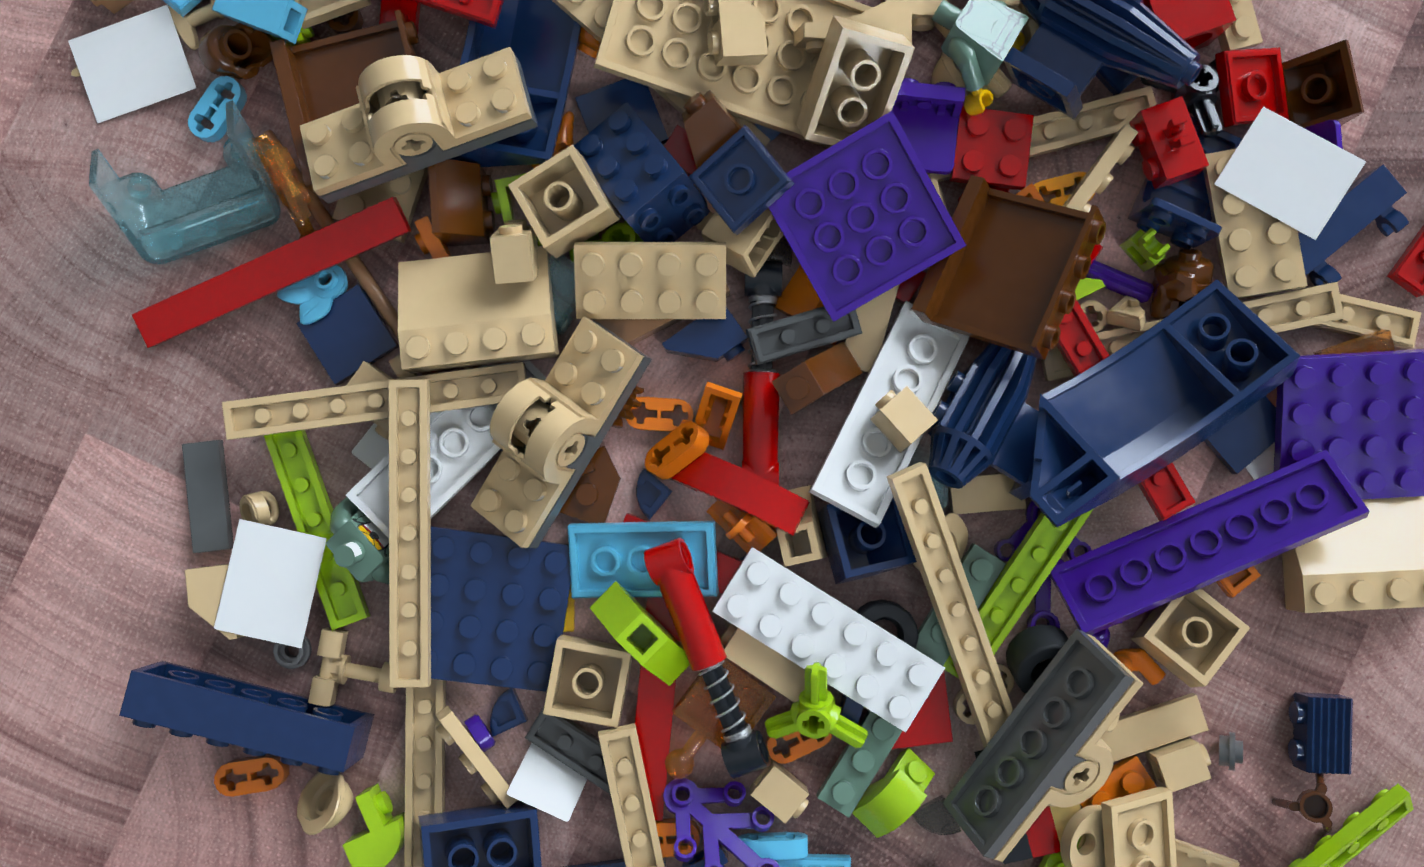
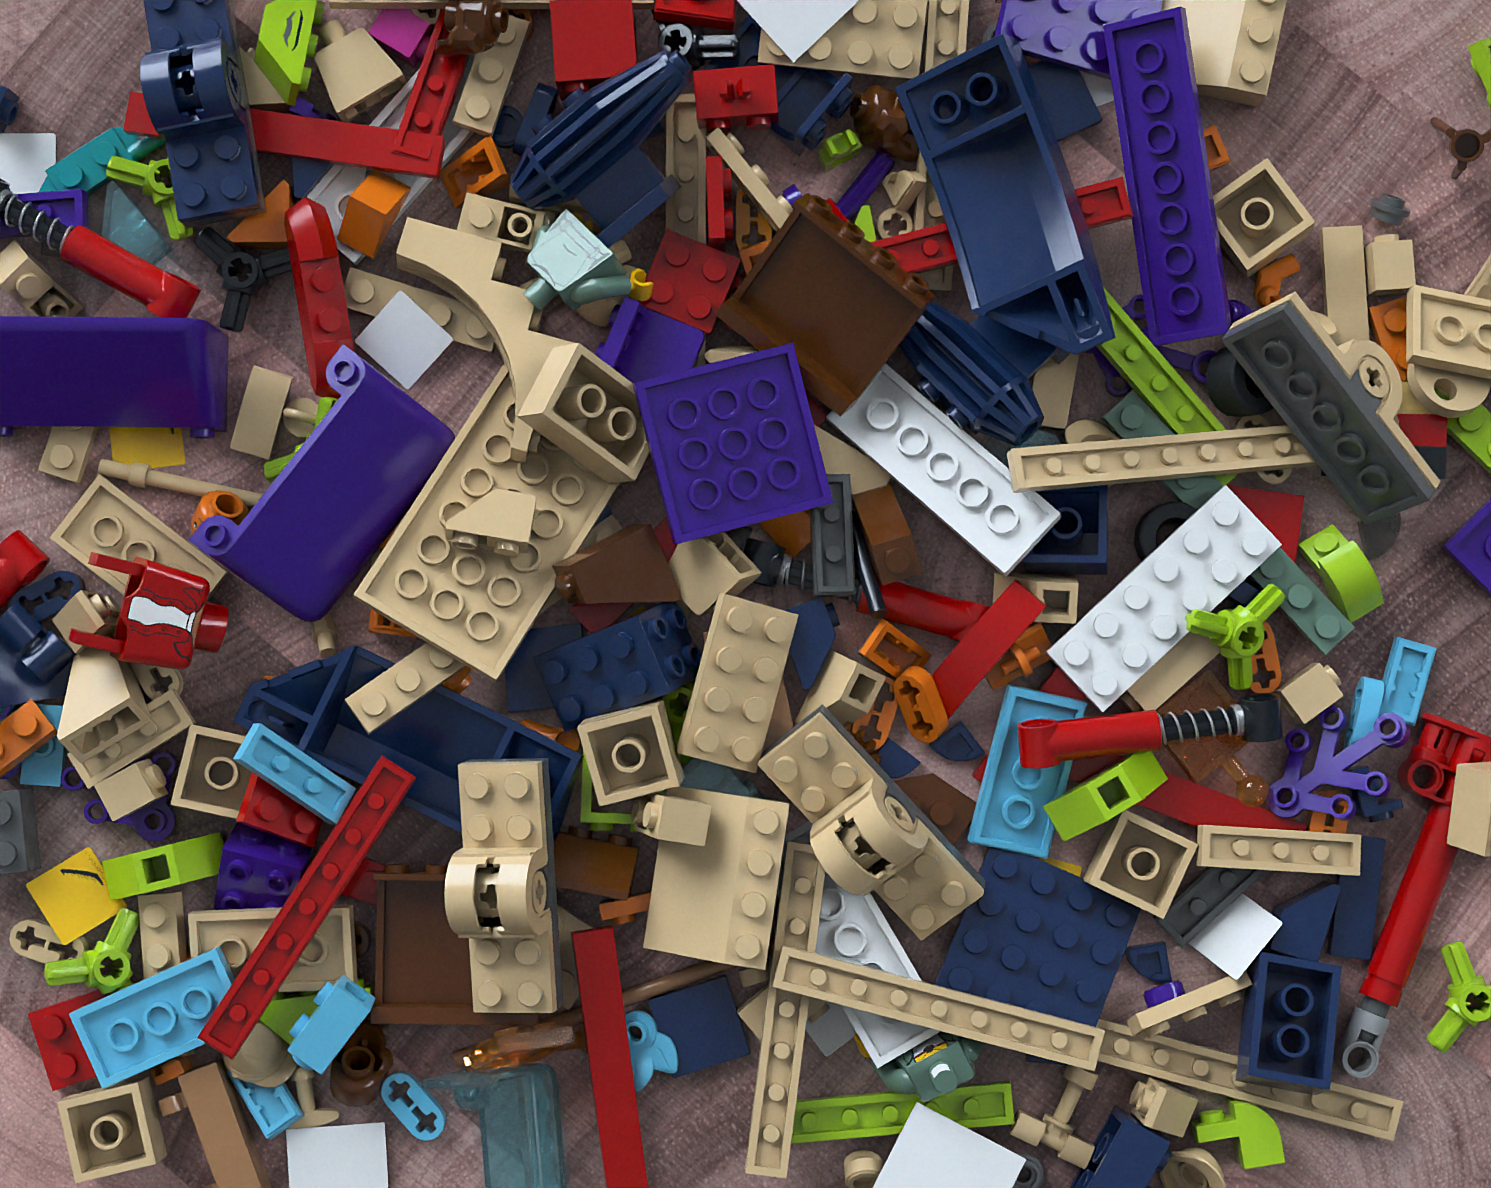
camera: 75 degrees left, 0 degrees up
dark blue tile [689,125,795,235] -> none
tan brick [870,386,938,453] -> none
dark blue brick [1288,692,1353,775] -> none
none -> red plate [706,156,733,253]
none -> tan slope [795,650,886,726]
none -> black bar [852,511,887,619]
none -> dark blue tile [876,738,921,778]
none -> tan slope [1129,1074,1198,1138]
none -> dark blue slope [1265,881,1342,962]

